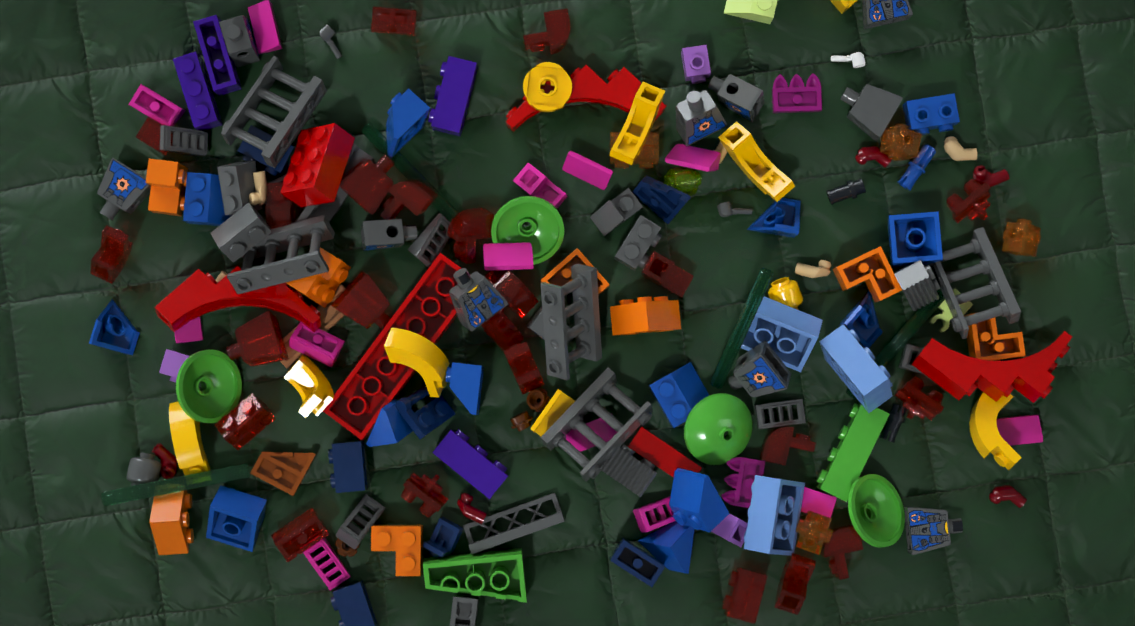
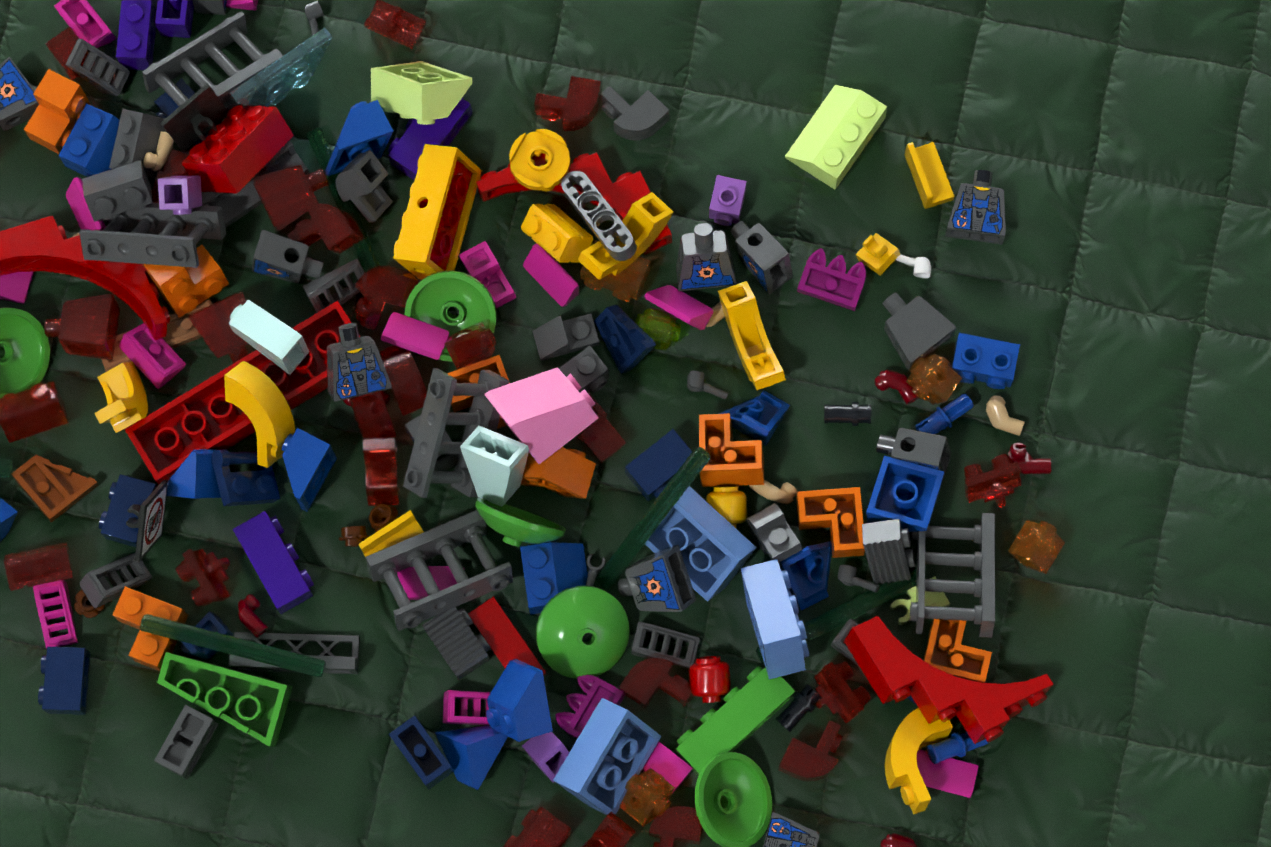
camera: 25 degrees right, 10 degrees down
none -> dark pink slope [66,177,106,231]
none -> piece [126,480,168,562]
none -> clear green axle [140,614,326,677]
none -> medium lavender brick [158,175,202,215]
none -> pearl dark grey piece [161,83,228,152]
none -> light aqua slope [229,300,309,375]
none -> clear light blue wing [230,27,333,106]
none -> dark grey brick [336,150,393,223]
none -> yellowish green slope [371,61,472,125]
none -> yellow brick [393,144,482,280]
none -> clear red brick [444,322,496,370]
none -> light aqua slope [460,426,529,507]
none -> bright green dish [475,498,566,547]
none -> bright pink slope [484,367,598,464]
none -> yellow brick [521,204,593,263]
none -> dark grey beam [561,171,637,261]
none -> dark grey hand [586,554,606,586]
none -> dark grey brick [601,86,670,140]
none -> dark blue brick [625,429,697,502]
none -> red head [689,656,731,703]
none -> orange brick [699,413,764,487]
none -> dark grey brick [746,503,803,563]
none -> clear red brick [778,720,843,782]
none -> dark grey hand [838,565,879,593]
none -> yellow tile [856,233,900,276]
none -> dark grey torso [876,428,952,482]
none -> blue axle [927,732,989,764]

